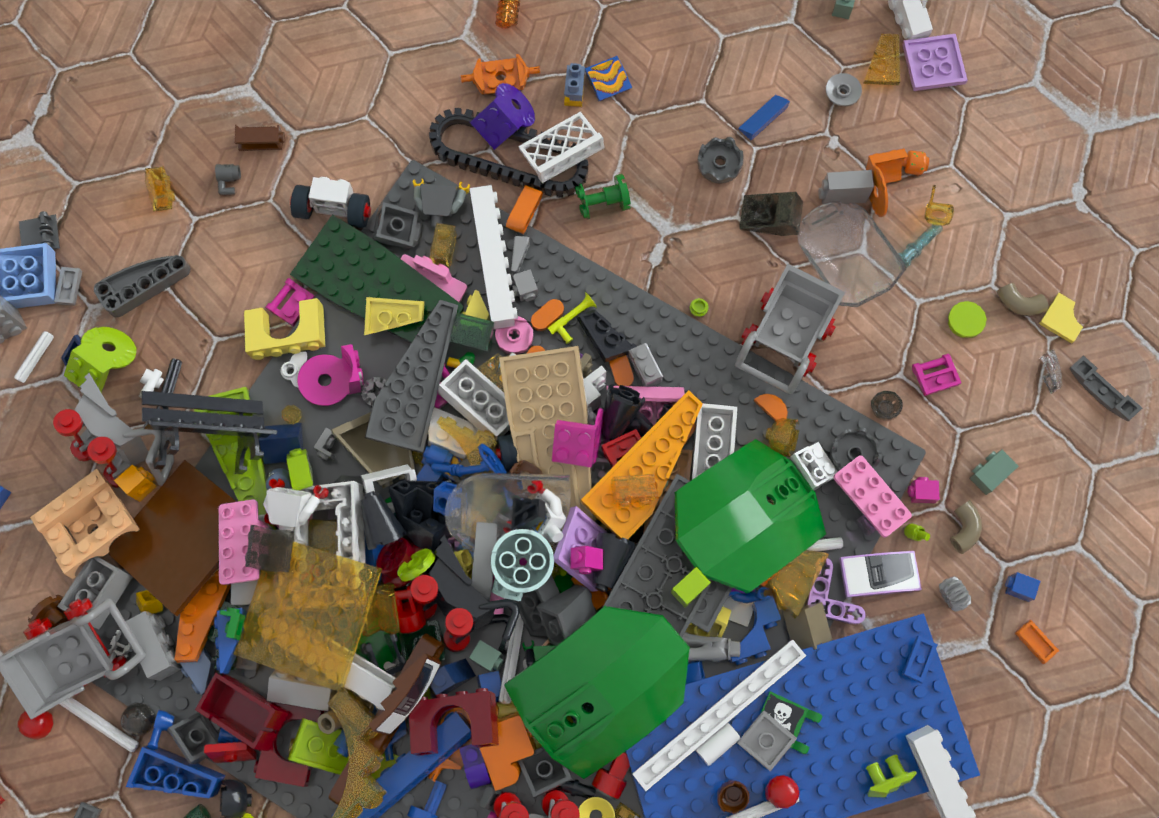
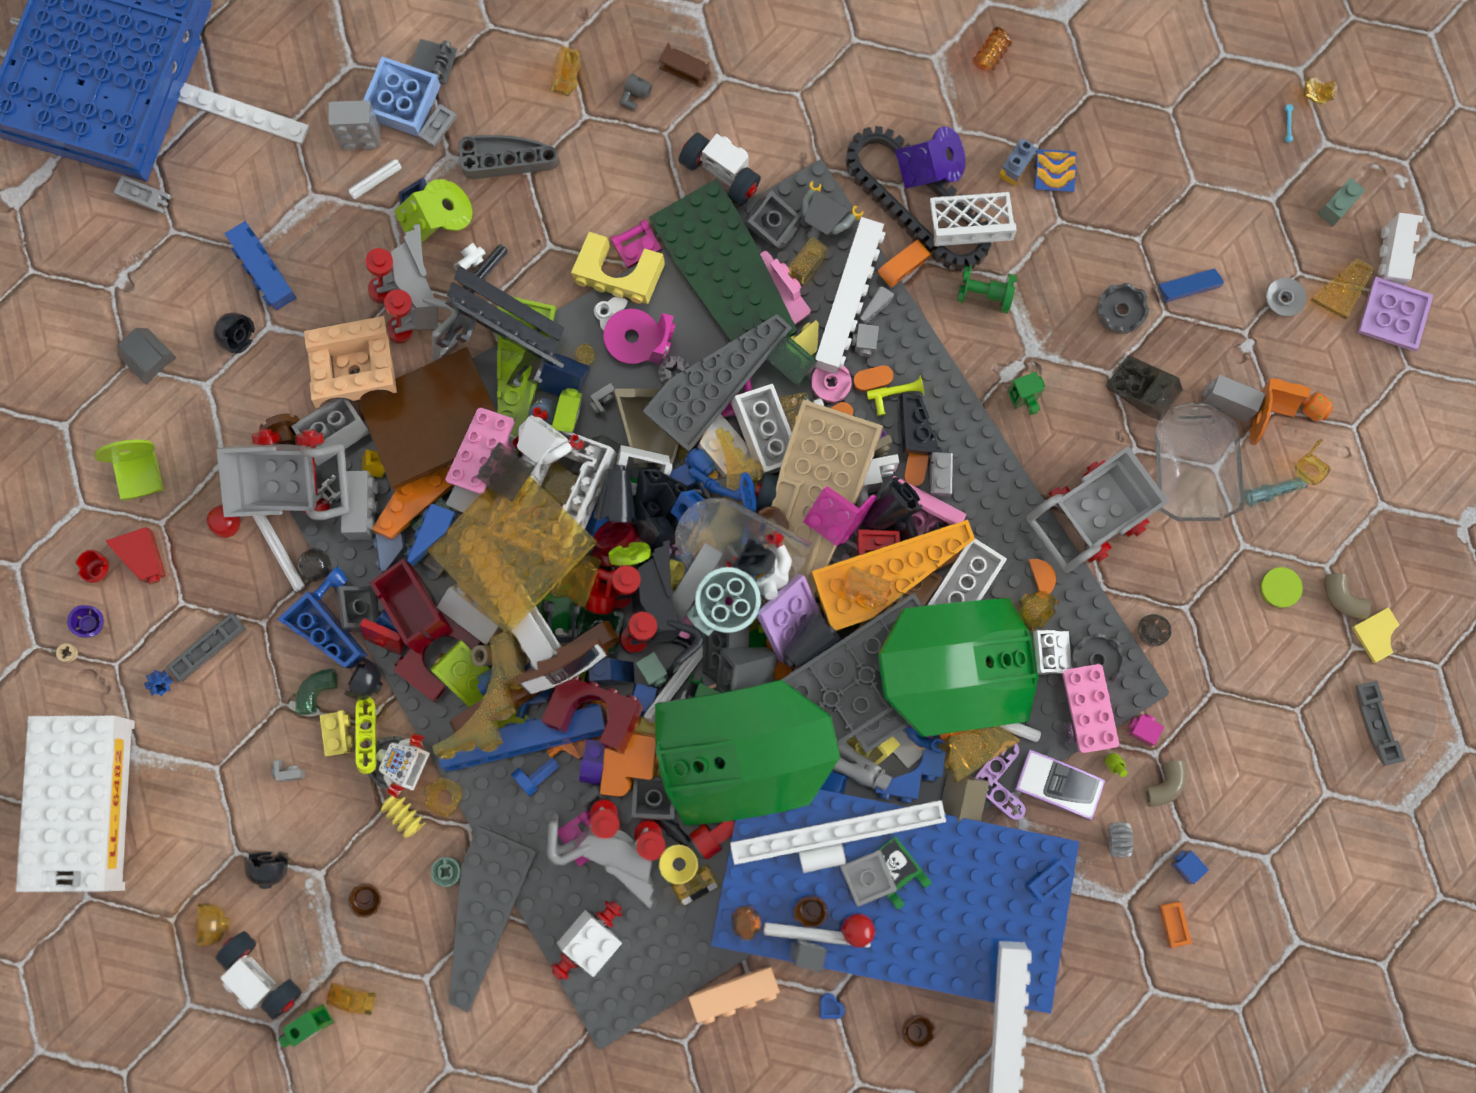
camera: 25 degrees right, 5 degrees up
light orange brick [114,464,157,502] -> none
green bracket [219,608,246,640] -> none
light yellow wing [364,297,424,335] -> none
arm [447,352,475,368] -> none
orange plate [461,54,540,95] -> none
dark pink brick [570,546,603,574] -> none
lime slope [671,567,711,608] -> none
lime plate [690,298,708,317] -> none
lime connector [866,755,917,797] -> none
dark pink plate [912,354,961,396] -> none
sand green brick [969,449,1019,495] -> none
clear slope [1041,349,1062,394] -> none
none -> green brick [1007,372,1045,416]

